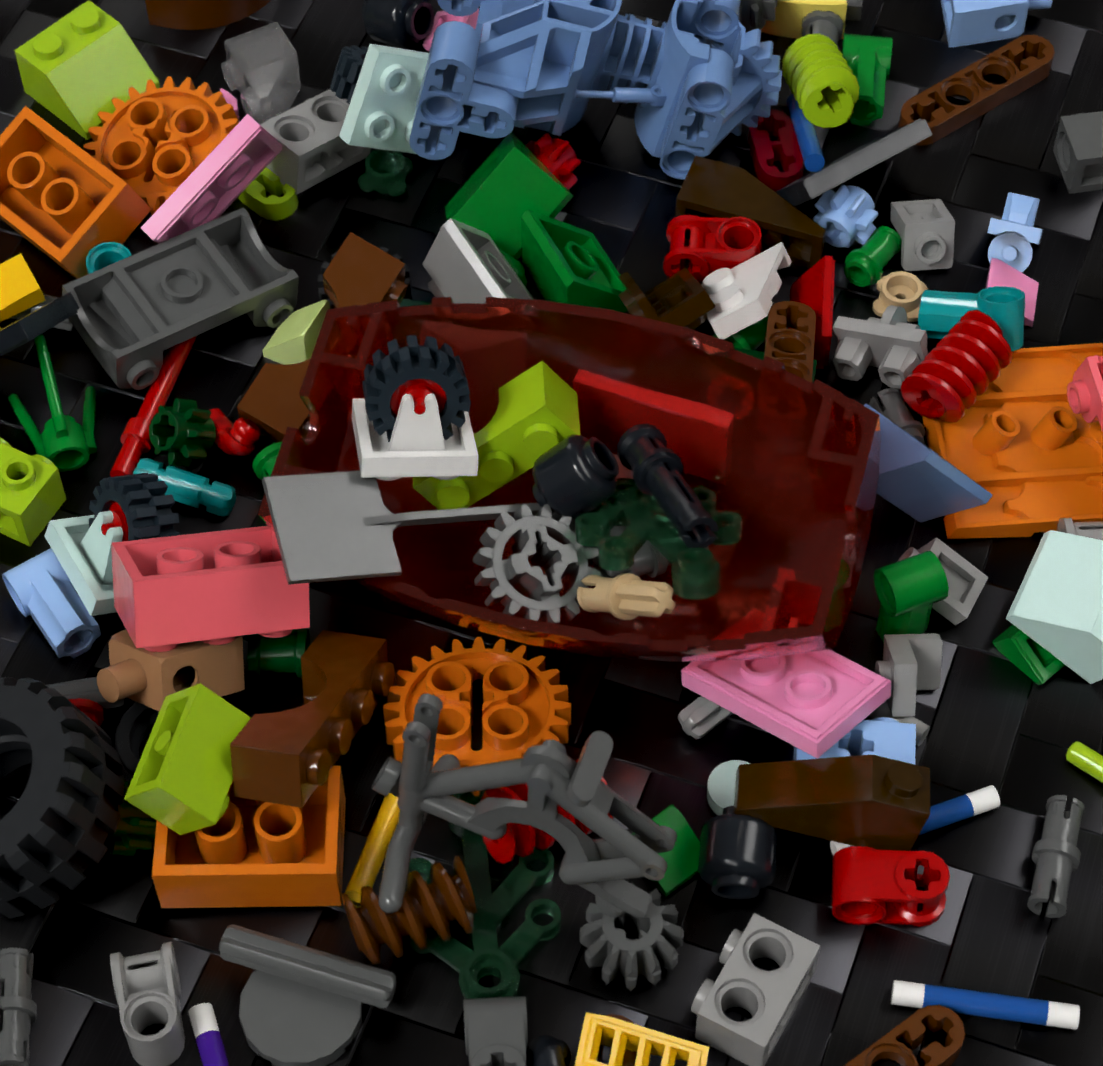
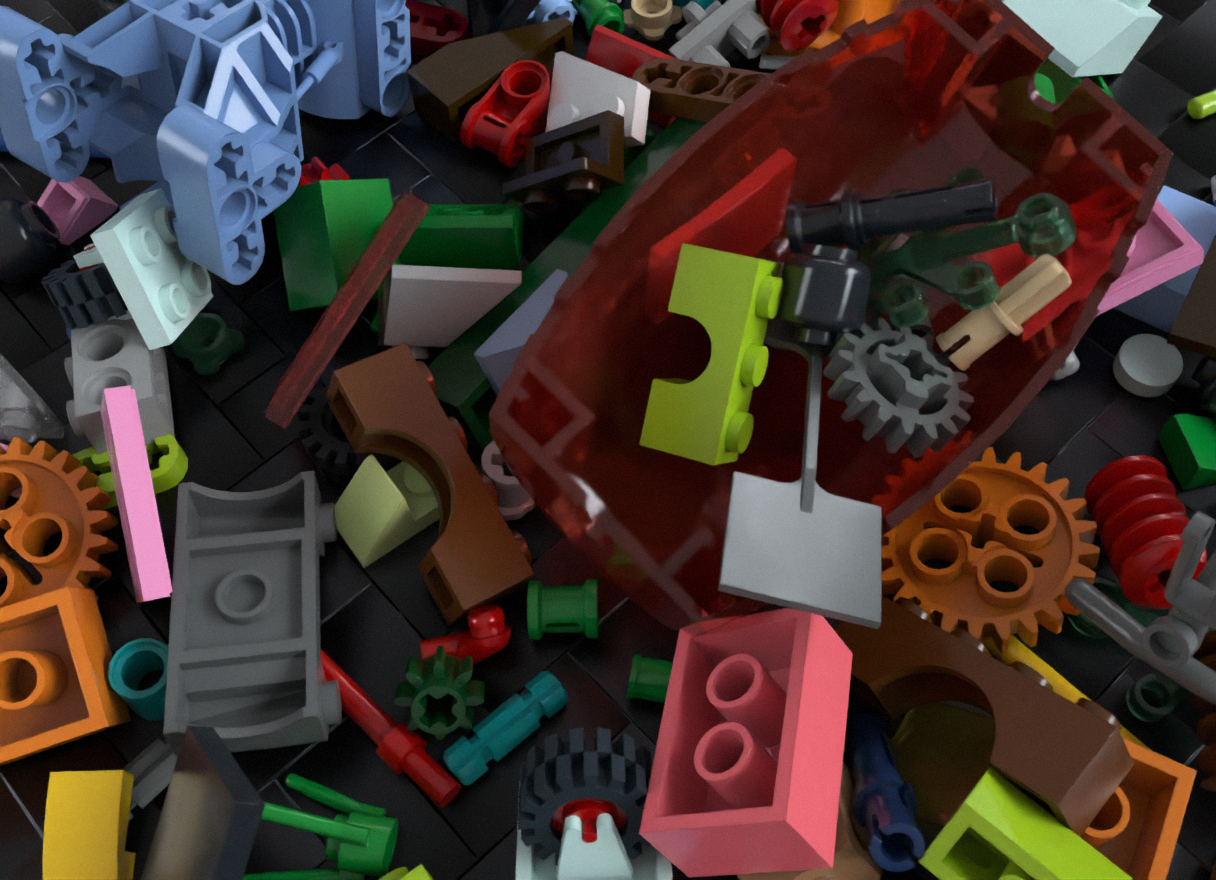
camera: 60 degrees left, 5 degrees up
plate [352,335,479,481] -> none
none -> clear red tile [264,189,430,429]
none -> dark blue pin [844,711,925,872]

